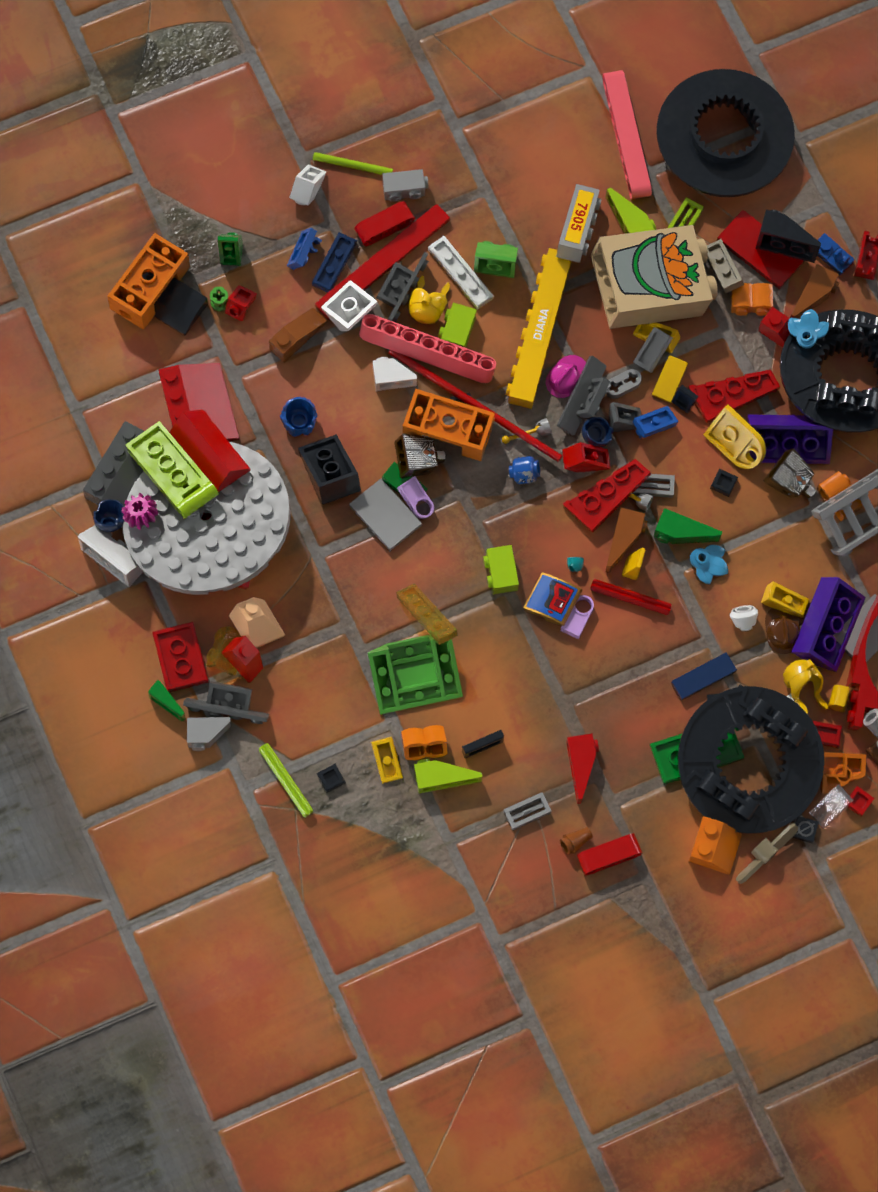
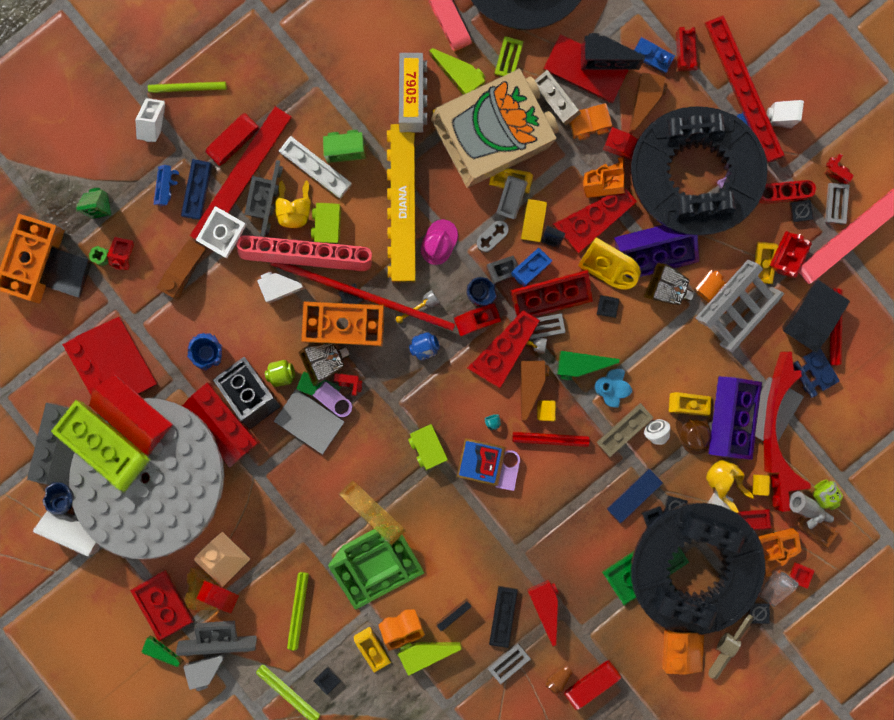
camera: 10 degrees left, 15 degrees up
dark pink gear [122,493,158,530] -> none
light grey brick [382,169,429,201] -> none
dark grey bracket [557,356,610,436] -> none
dark azure plate [788,309,829,348] -> none
none -> red slope [182,382,260,468]
none -> lime head [265,360,295,387]
none -> lime axle [287,572,309,650]
none -> red bracket [334,373,363,396]
none -> black tile [489,585,518,648]
none -> red slope [510,270,593,317]
none -> orange slope [583,157,625,198]
none -> dark tan plate [596,403,654,457]

